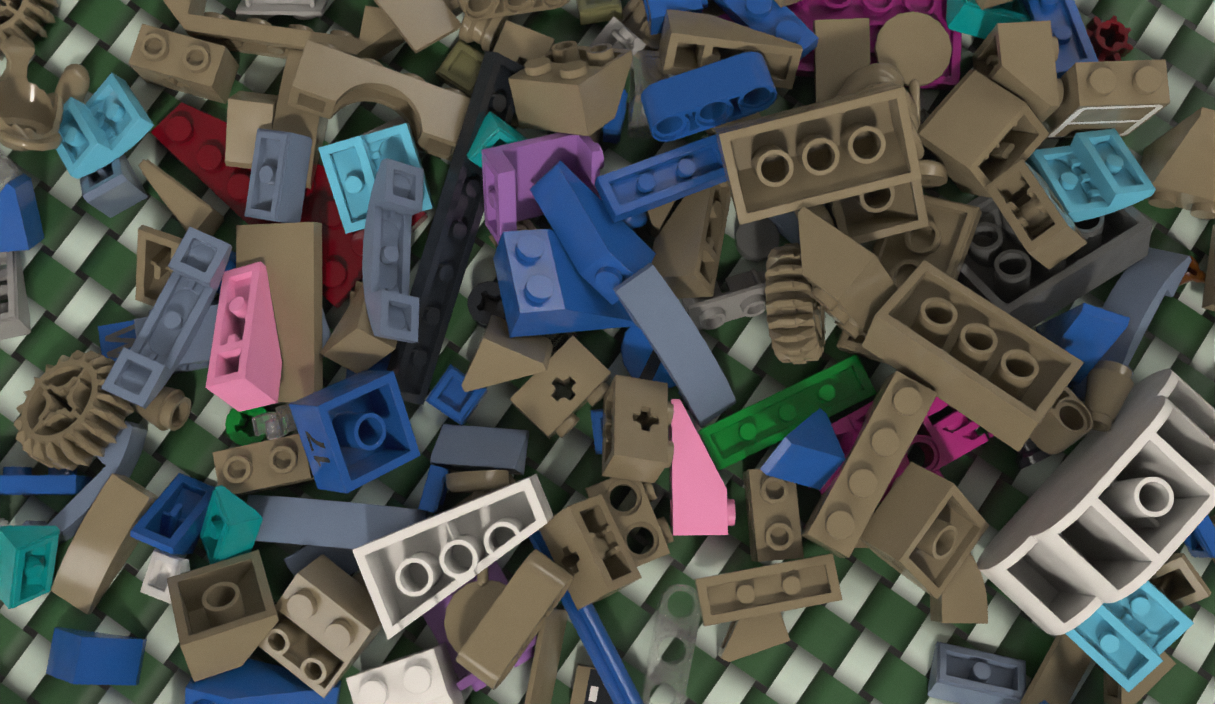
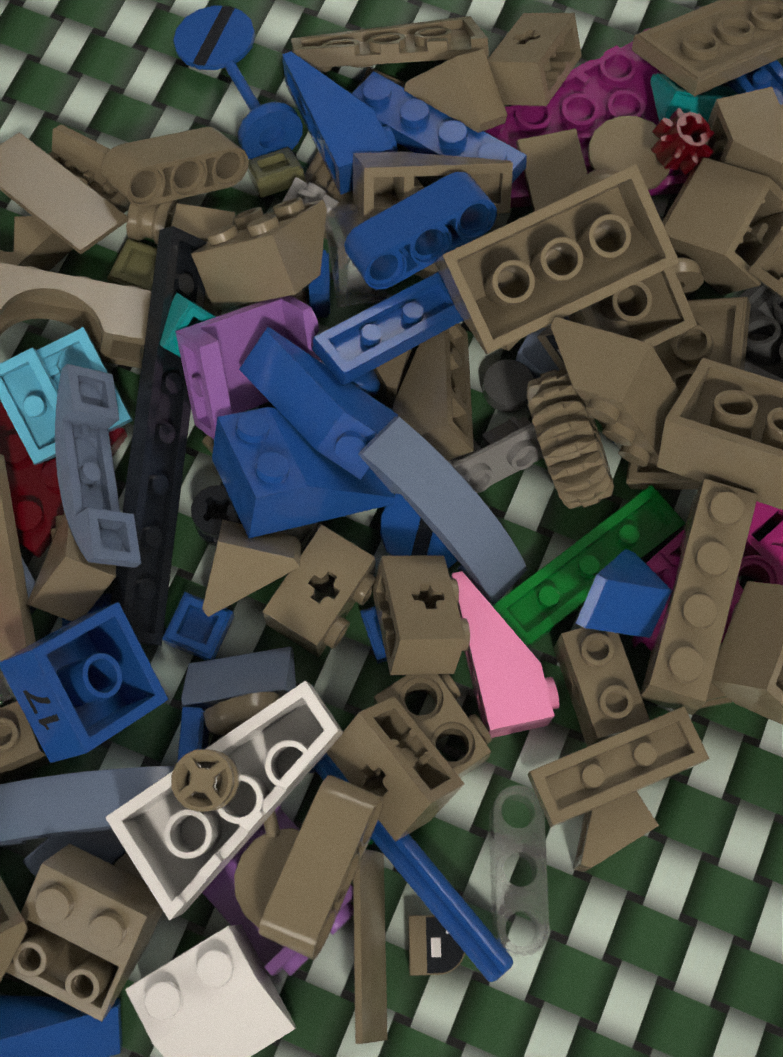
camera: 10 degrees left, 10 degrees down
none -> dark tan wheel [171,749,240,812]
none -> dark red gear [651,108,714,174]

